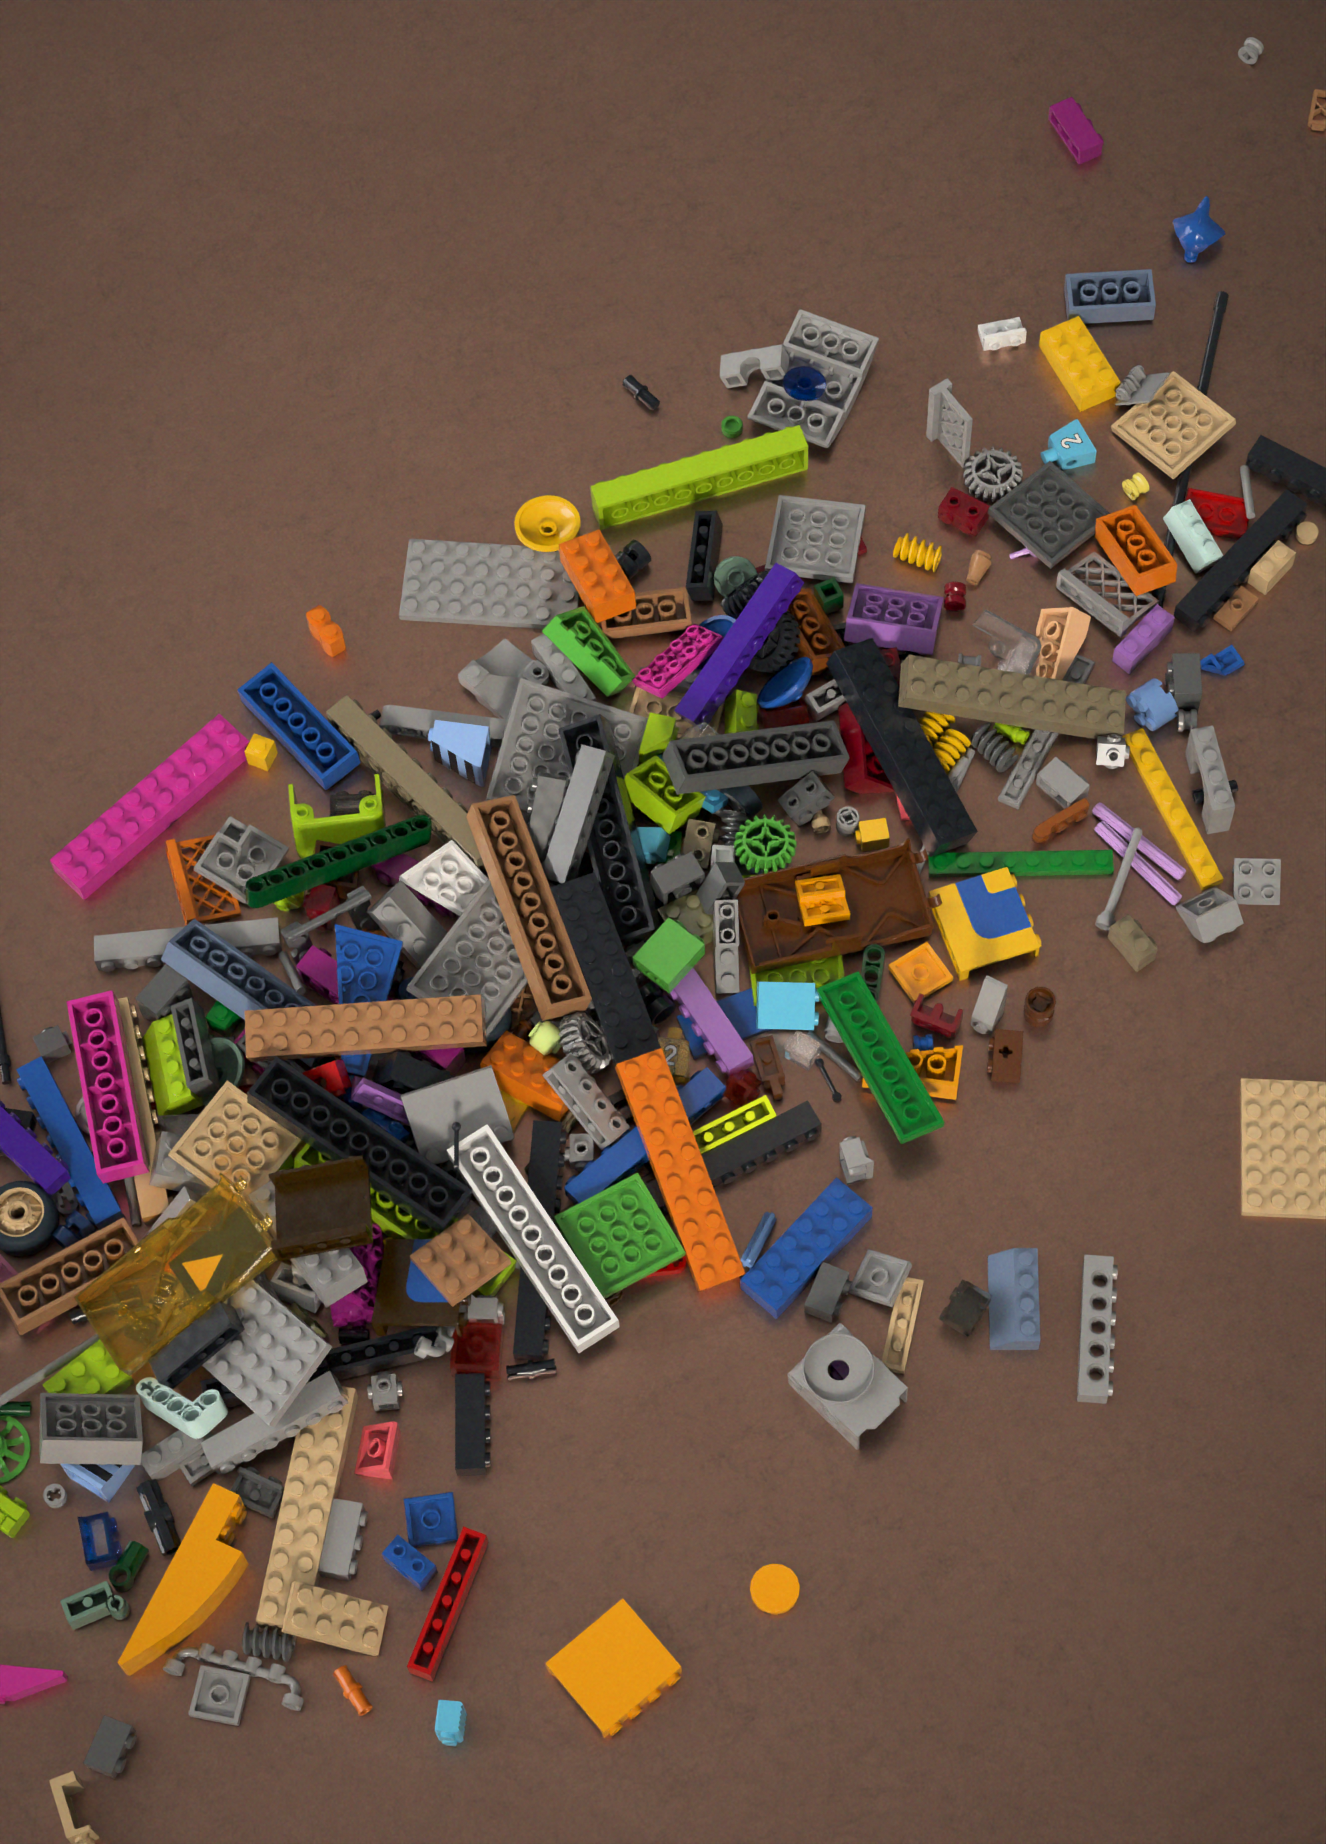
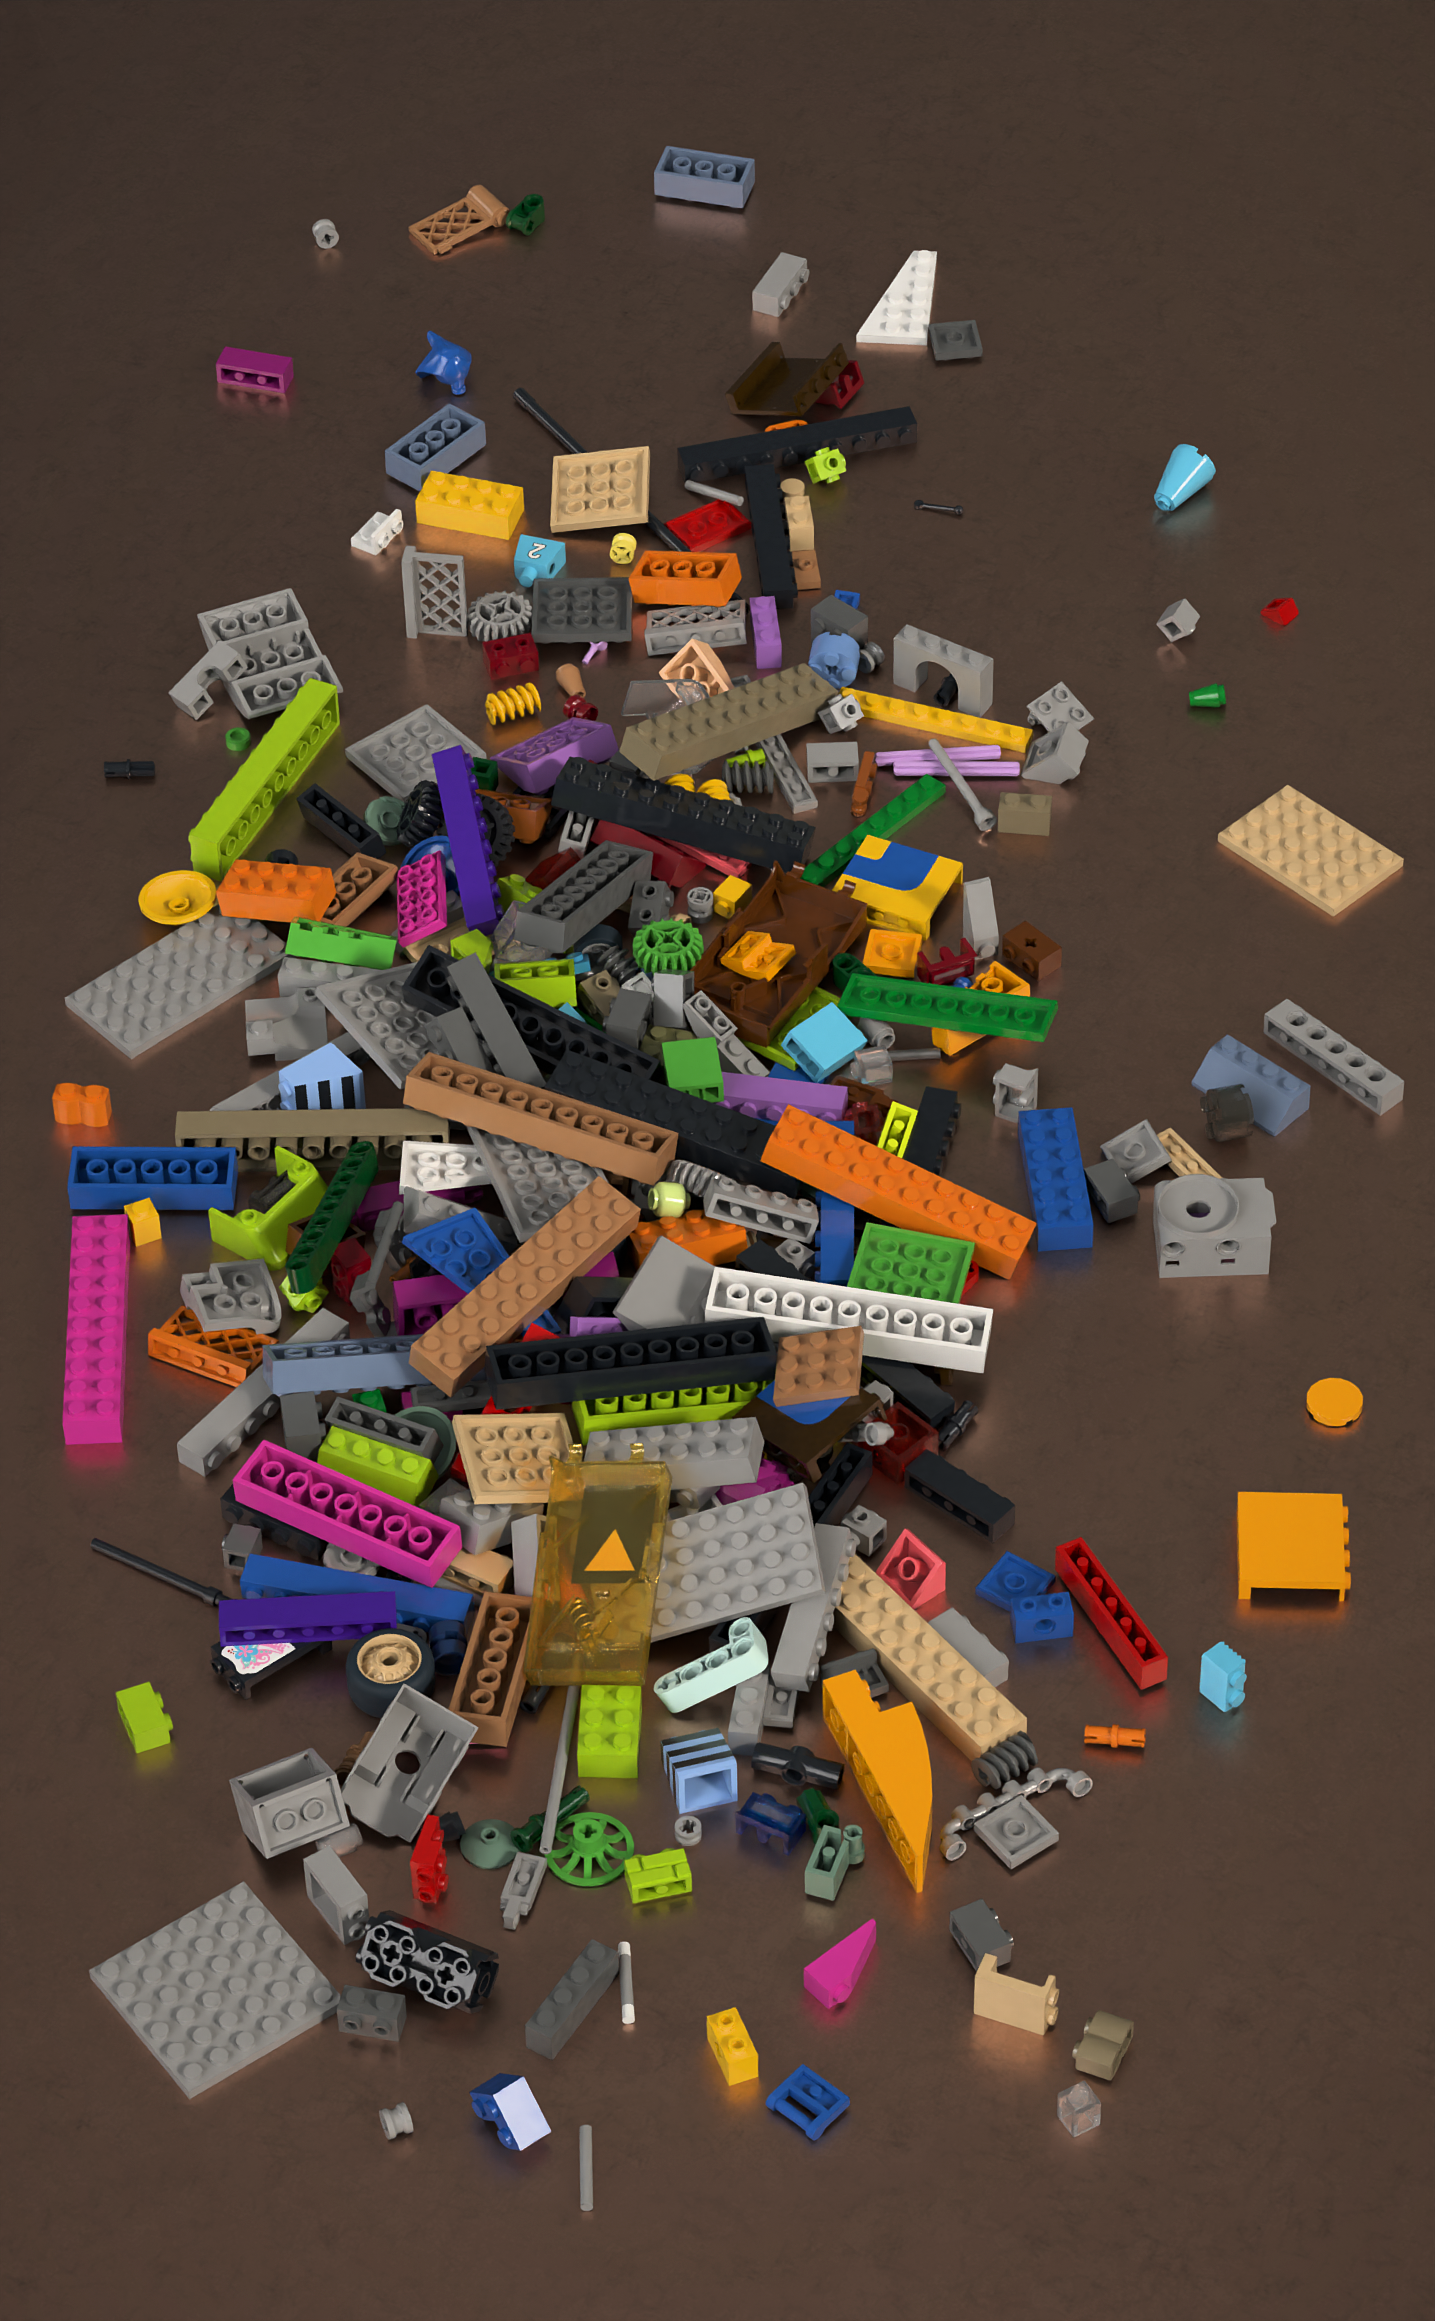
camera: 50 degrees left, 20 degrees down
light grey slope [39,1393,143,1465] -> none
black brick [148,1301,245,1389] -> none
dark brown panel [269,1156,373,1261] -> none
light grey bar [279,951,306,995] -> none
tan plate [281,1581,388,1656] -> none
black hinge [452,1122,461,1170] -> none
medium blue axle [740,1212,777,1268] -> none
blue dish [757,657,813,709] -> none
clear blue dish [783,366,826,401] -> none
black hinge [815,1058,842,1102] -> none
reddish brown wheel [1023,987,1056,1027] -> none
light grey hinge [1115,365,1170,406] -> none
light aqua brick [1163,499,1223,574] -> none

